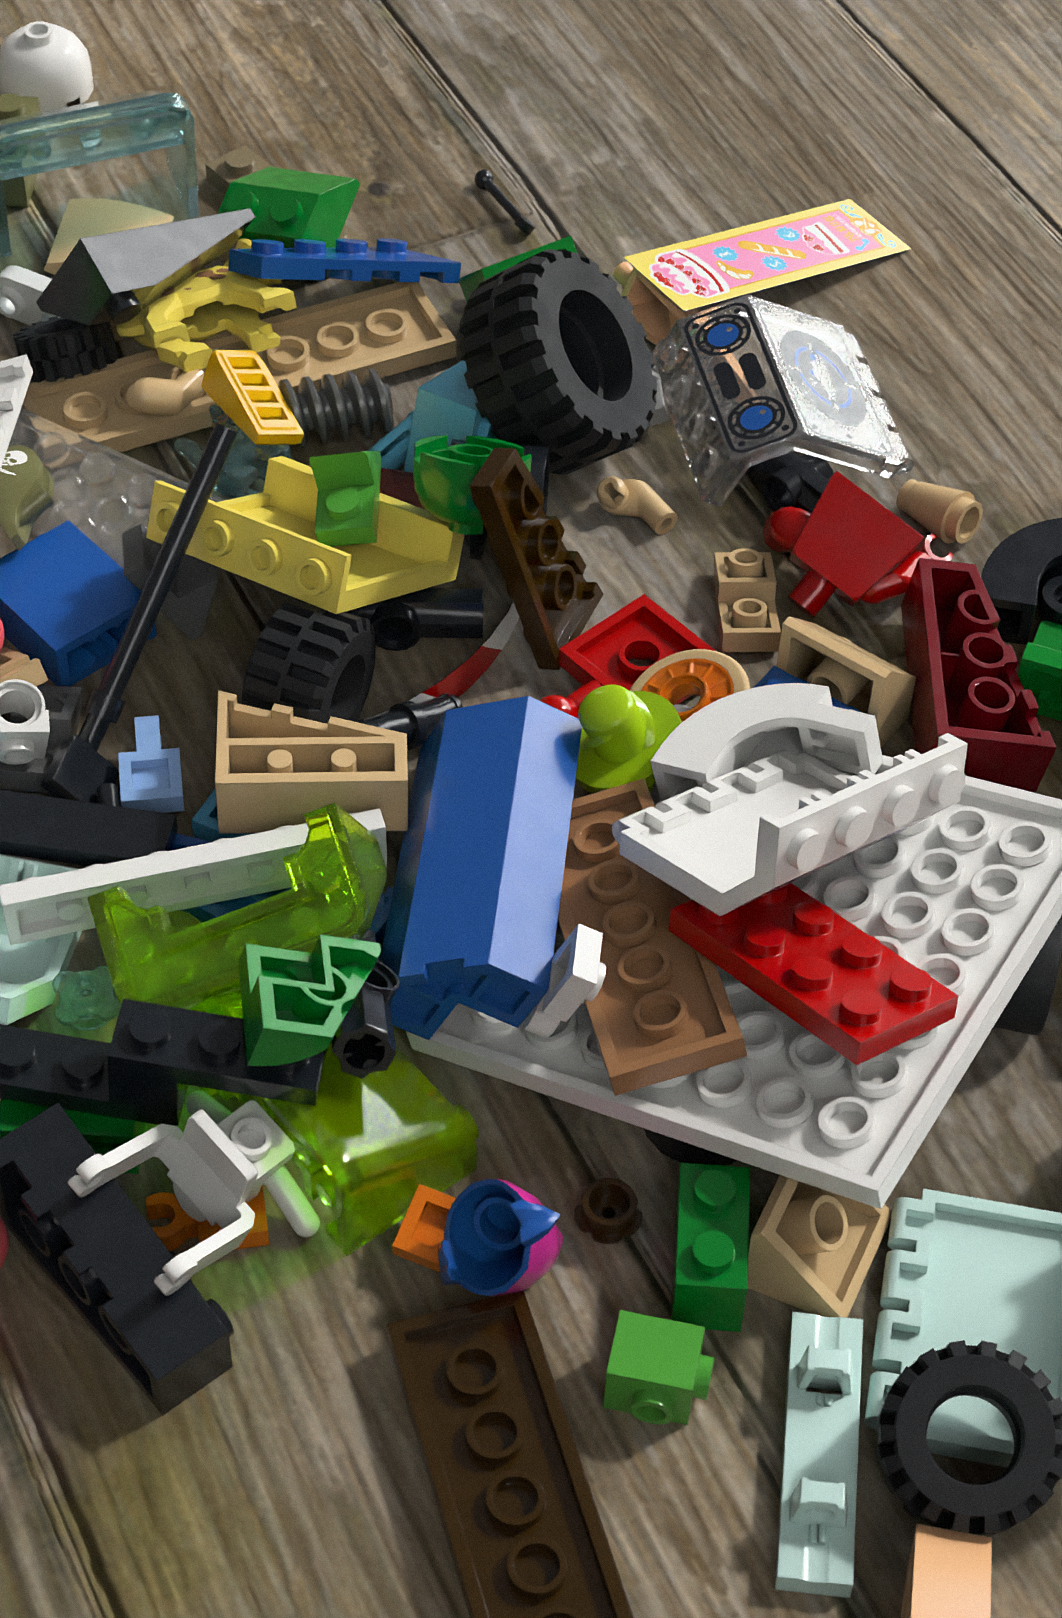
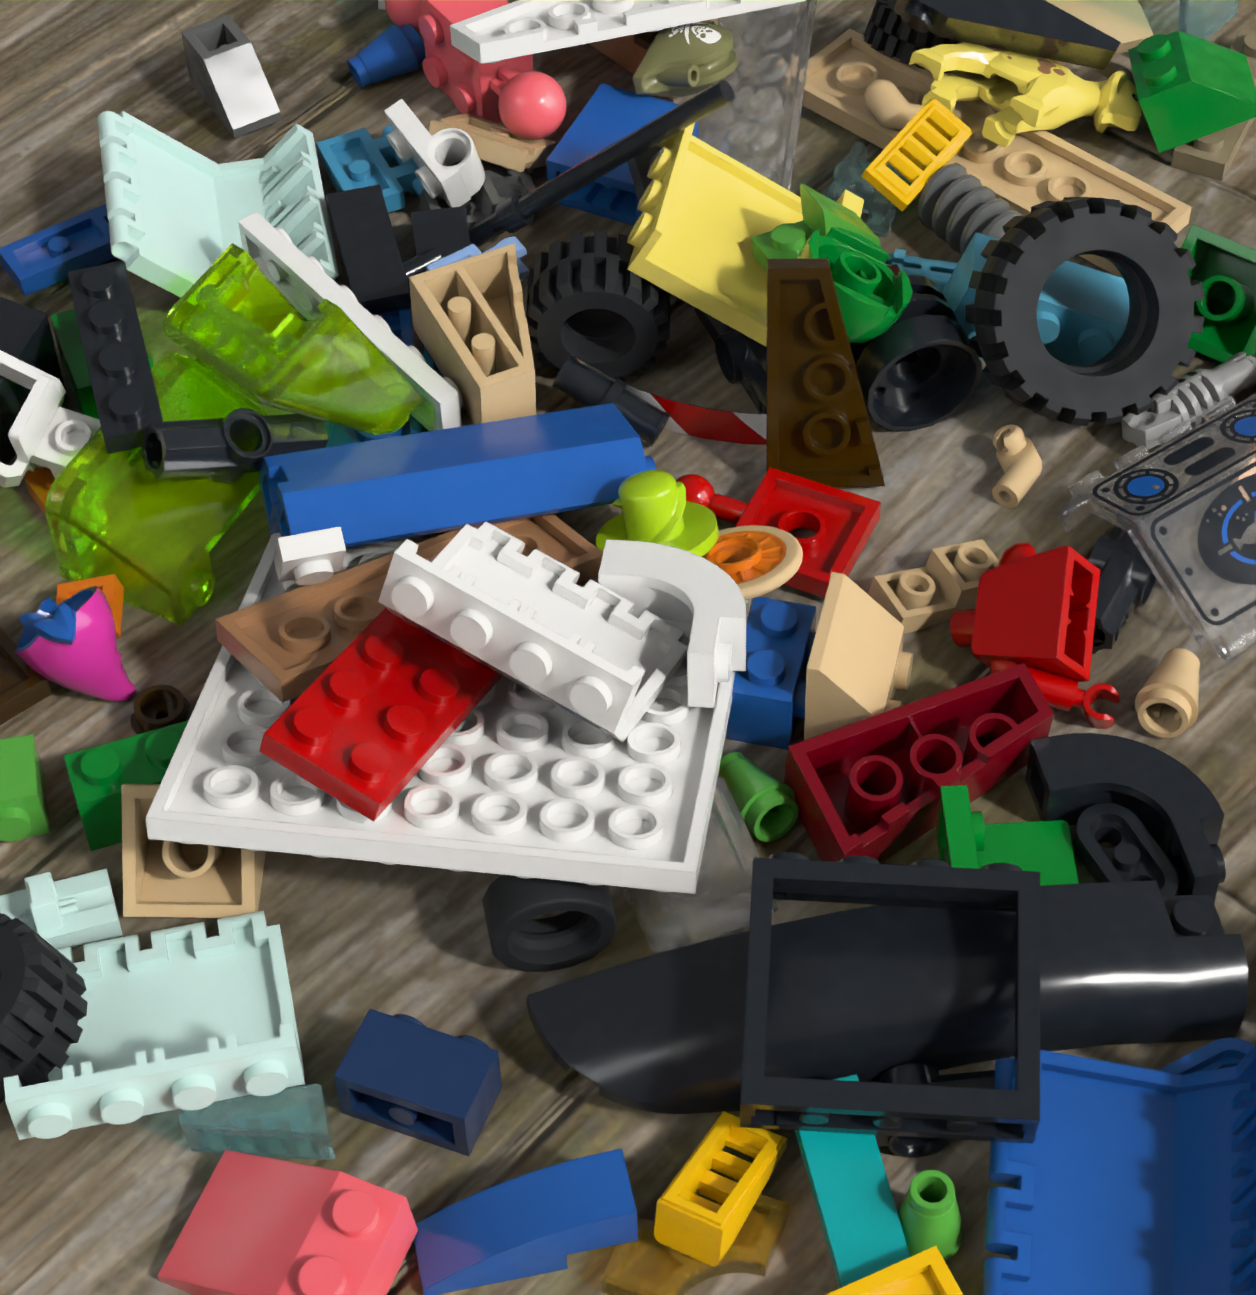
camera: 70 degrees right, 0 degrees up
blue wing [228,238,461,283] -> none
green slope [238,934,381,1066] -> none

